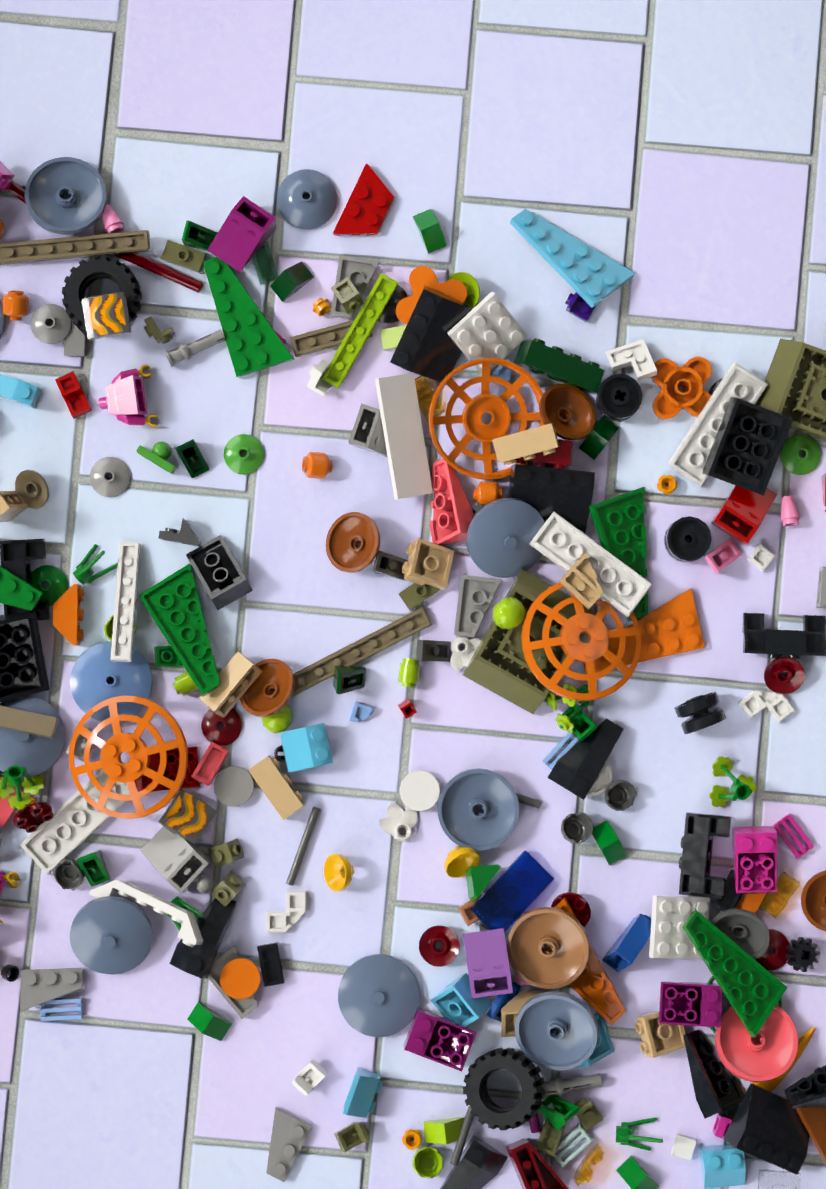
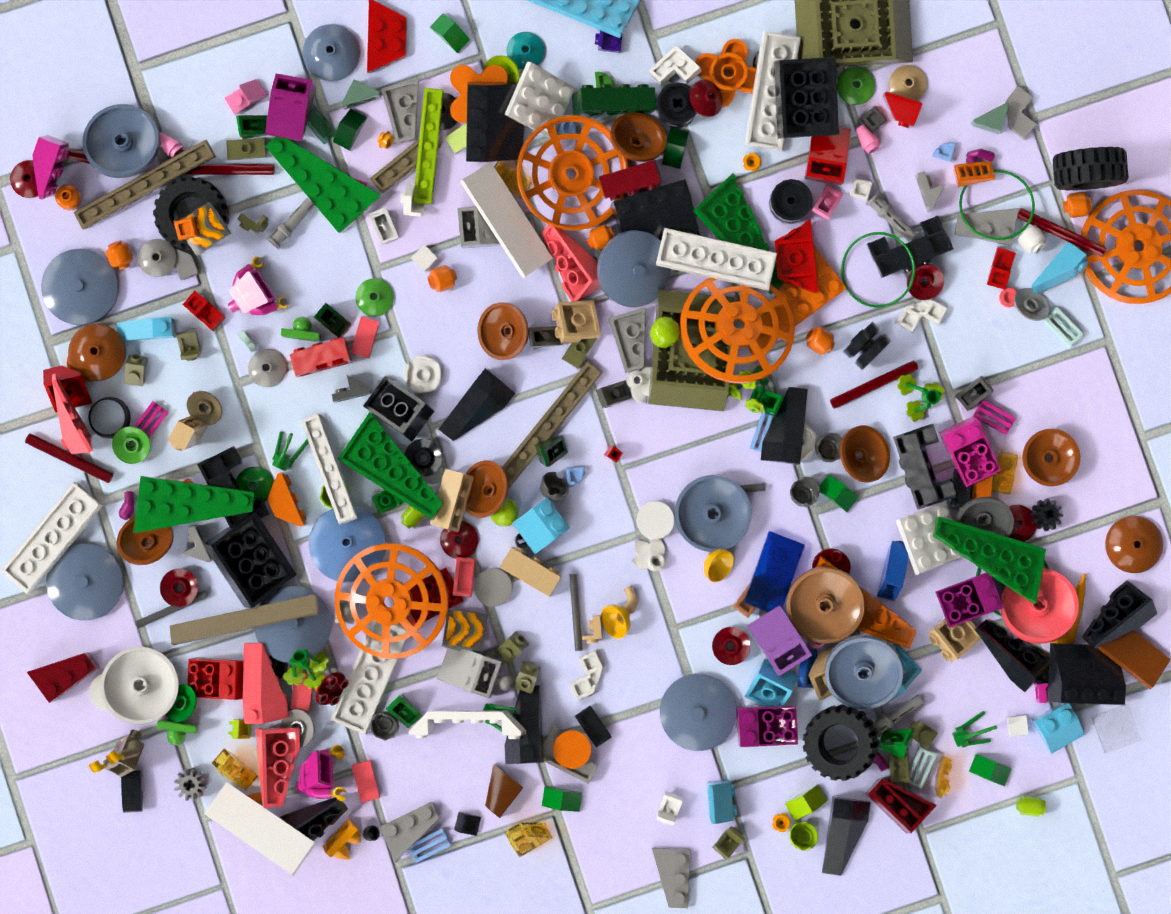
camera: 20 degrees left, 0 degrees up
sand blue dish [70,896,153,975] -> none
olive bracket [331,277,364,314] -> none
lime brick [398,658,420,688] -> none
dark grey bar [450,1105,473,1166] -> none
green slope [465,864,501,902] -> none
tan brick [492,423,560,466] -> none
tan wing [558,552,603,610] -> none
none -> orange tile [174,217,199,241]
none -> olive bracket [176,329,201,361]
none -> bright pink slope [224,79,267,115]
none -> light aqua tile [237,330,256,352]
none -> wedge [289,337,353,378]
none -> sand green slope [342,79,381,110]
none -> coral tile [350,316,380,359]
none -> coral tile [351,760,380,803]
none -> white slope [368,207,399,245]
none -> white tile [404,356,442,394]
none -> black dish [404,439,442,477]
none -> white tile [411,245,438,272]
none -> black wedge [438,368,516,441]
none -> black slope [454,812,481,836]
none -> reddish brown slope [485,764,524,818]
none -> clear yellow slope [504,822,553,858]
none -> teal dish [506,32,544,70]
none -> dark grey hair [540,472,569,502]
none -> tan bracket [582,615,602,643]
none -> bright green tile [595,72,615,88]
none -> tan arm [622,585,639,614]
none -> dark red dish [690,80,722,117]
none -> red wing [774,220,818,294]
none -> orange head [805,326,835,355]
none -> dark red axle [830,360,918,409]
none -> dark orange dish [840,425,890,483]
none -> green piece [841,232,915,308]
none -> dark grey tile [860,106,887,133]
none -> light grey pin [866,192,917,242]
none -> dark grey slope [956,376,994,411]

